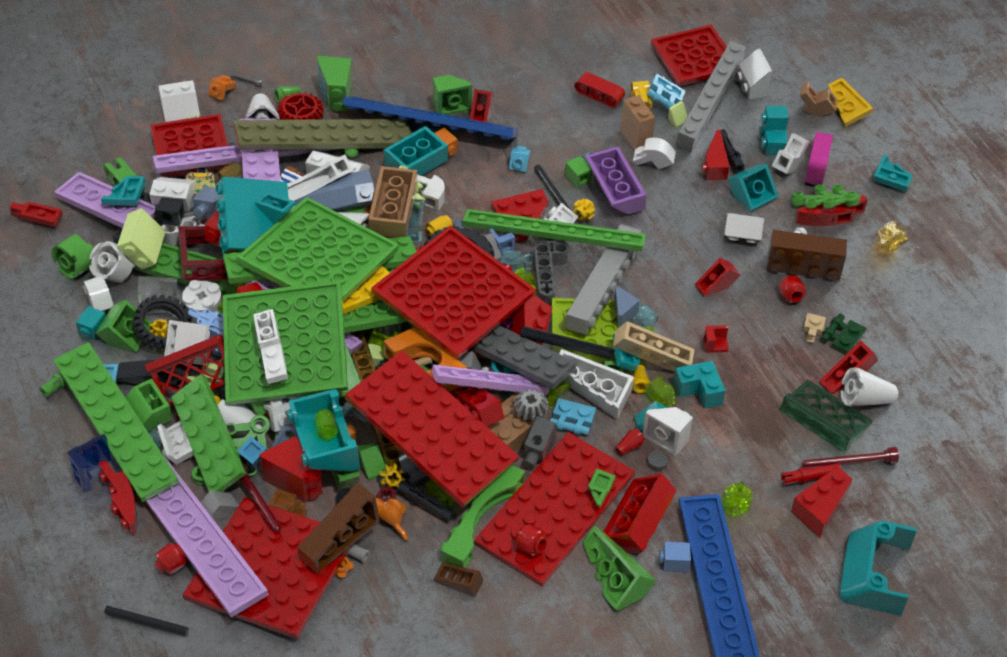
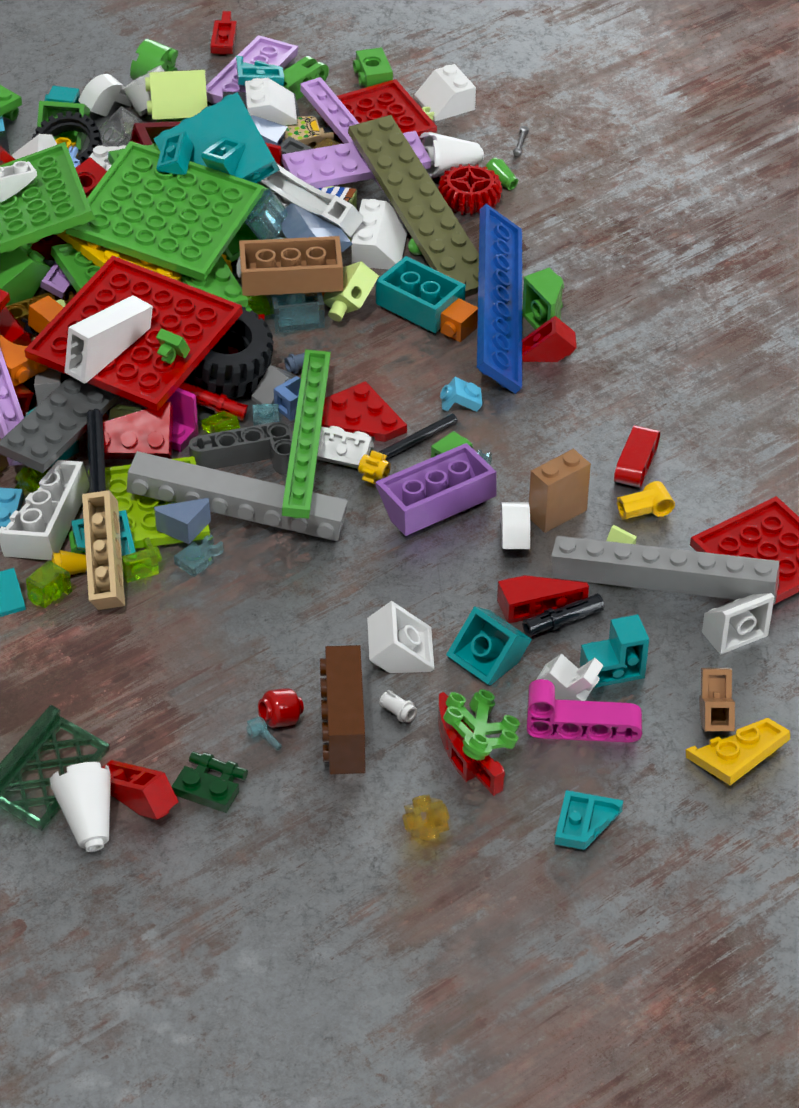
camera: 80 degrees right, 5 degrees down
orange bracket [208,75,236,100] -> none
bright green slope [317,56,353,112] -> none
white brick [417,175,445,211] -> none
yellow brick [425,215,453,237] -> none
medium azure plate [646,73,685,110] -> none
teal brick [673,361,726,409] -> none
red slope [695,258,741,297] -> none
red panel [703,325,729,353] -> none
tan plate [803,313,826,344] -> none
none -> white slope [65,295,153,384]
none -> teal slope [156,131,193,175]
none -> bright green tile [156,328,190,364]
none -> clear light blue hand [246,717,282,751]
none -> bright green brick [353,47,393,88]

